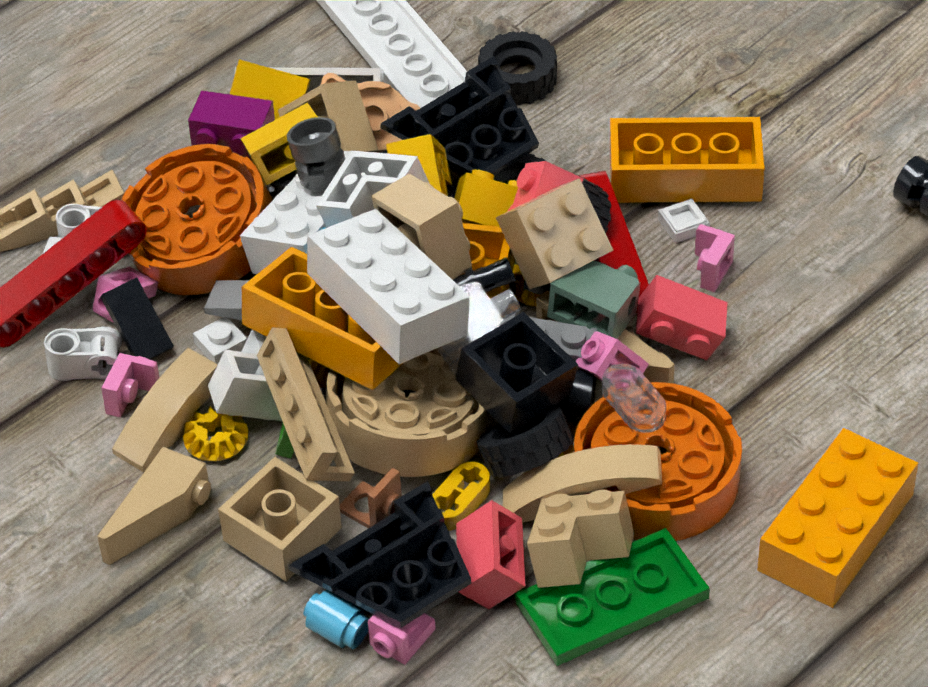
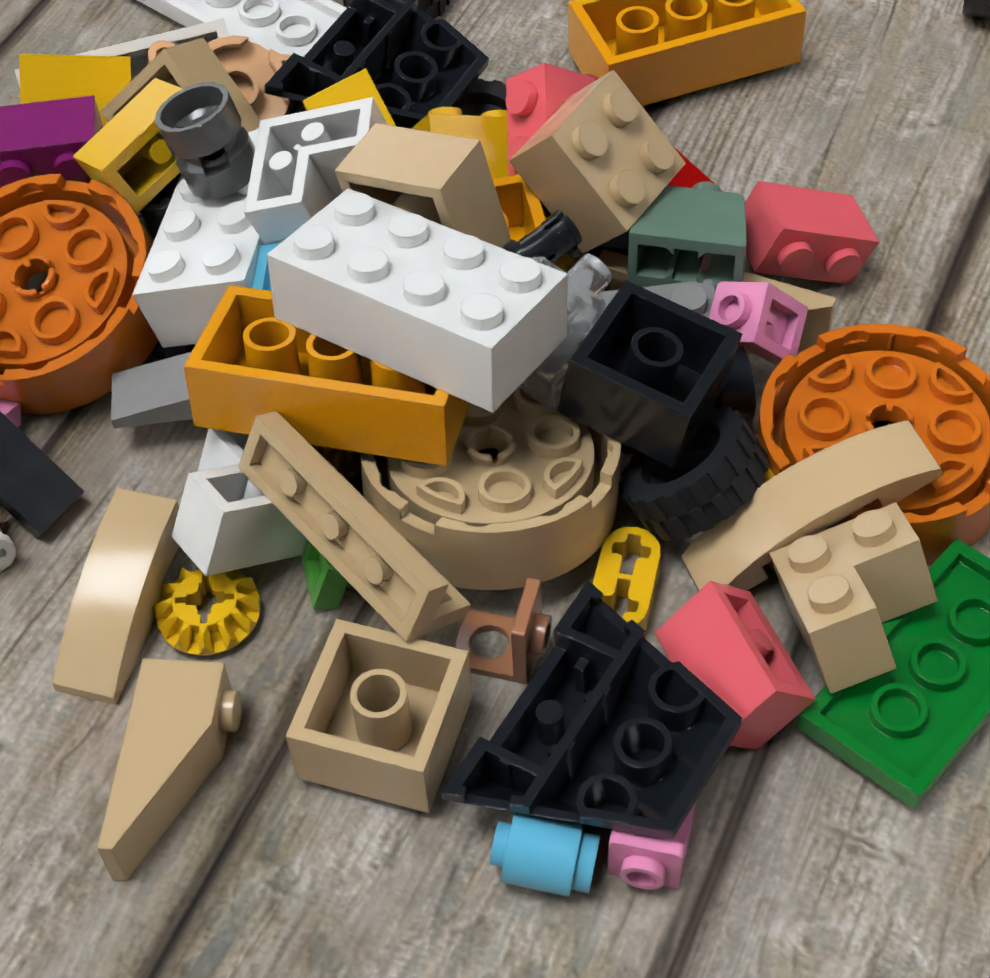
camera: 20 degrees left, 5 degrees up
bright pink bracket [101,353,159,417] -> none
white plate [193,317,247,364] -> none
clear plate [602,363,666,433] -> none
white tile [658,199,710,244] -> none
bright pink bracket [695,224,735,292] -> none

